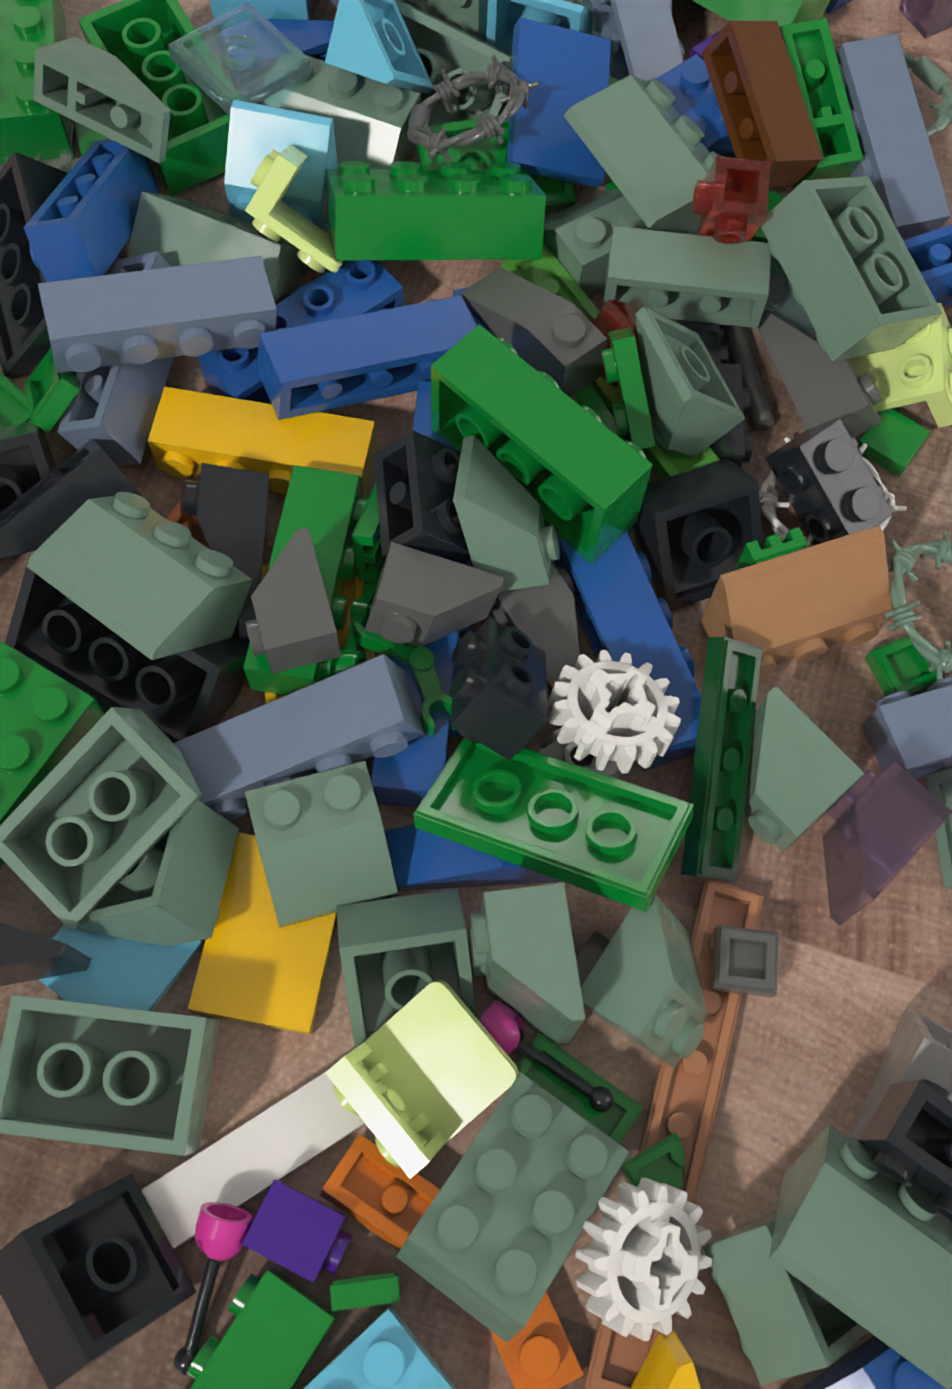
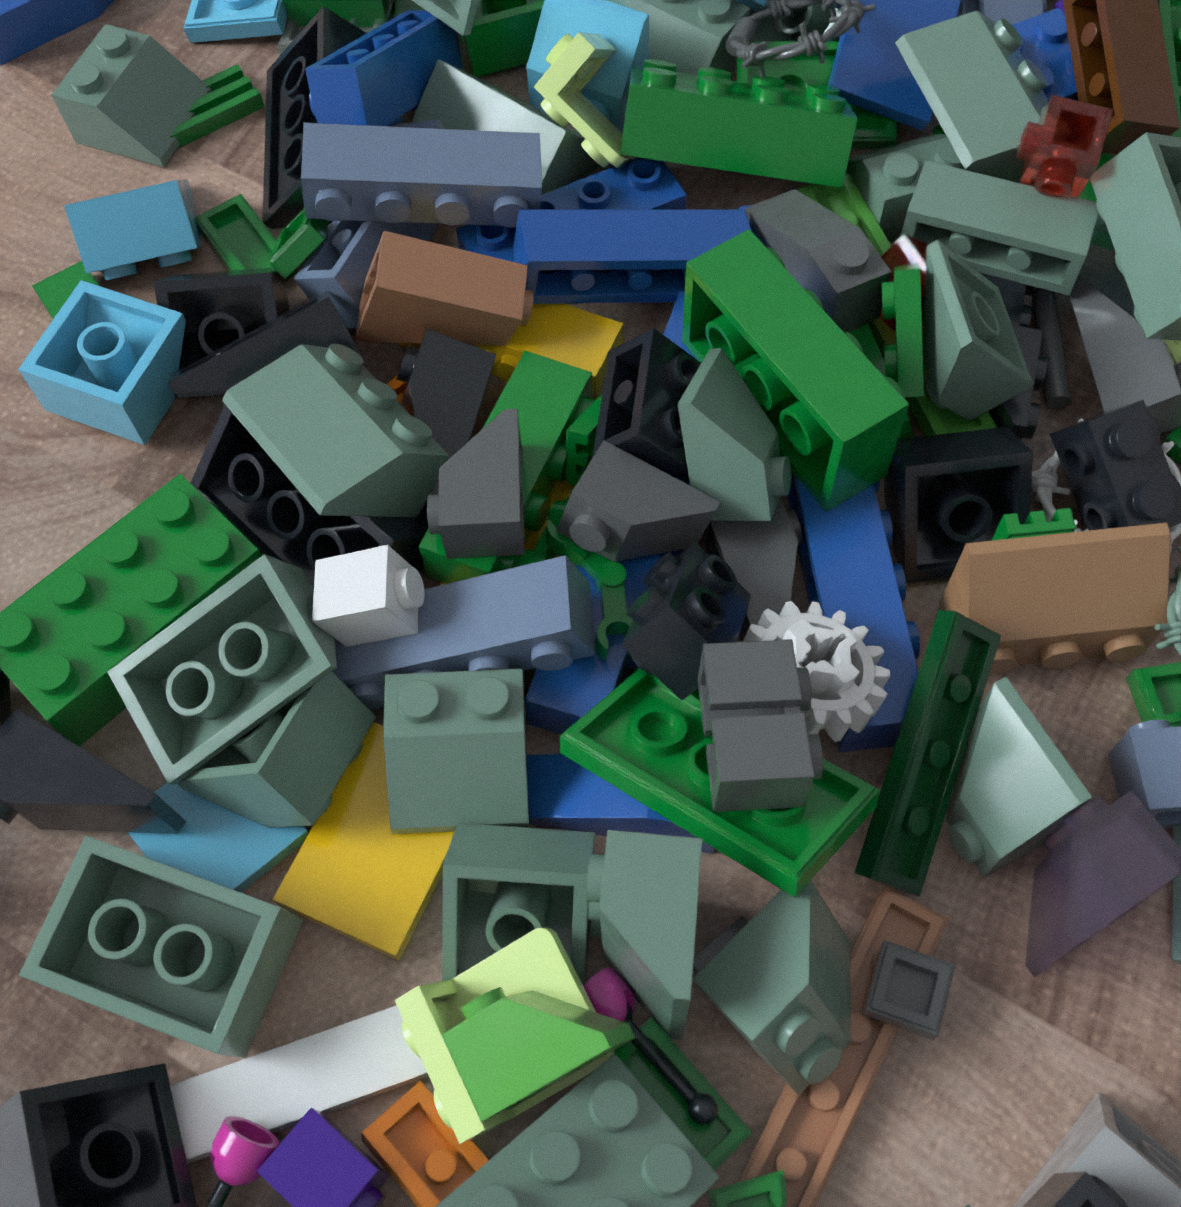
camera: 20 degrees right, 5 degrees down
none -> white brick [312,545,425,647]
none -> nougat slope [355,231,533,346]
none -> bright green slope [441,987,636,1122]
none -> dark grey piece [698,639,823,812]

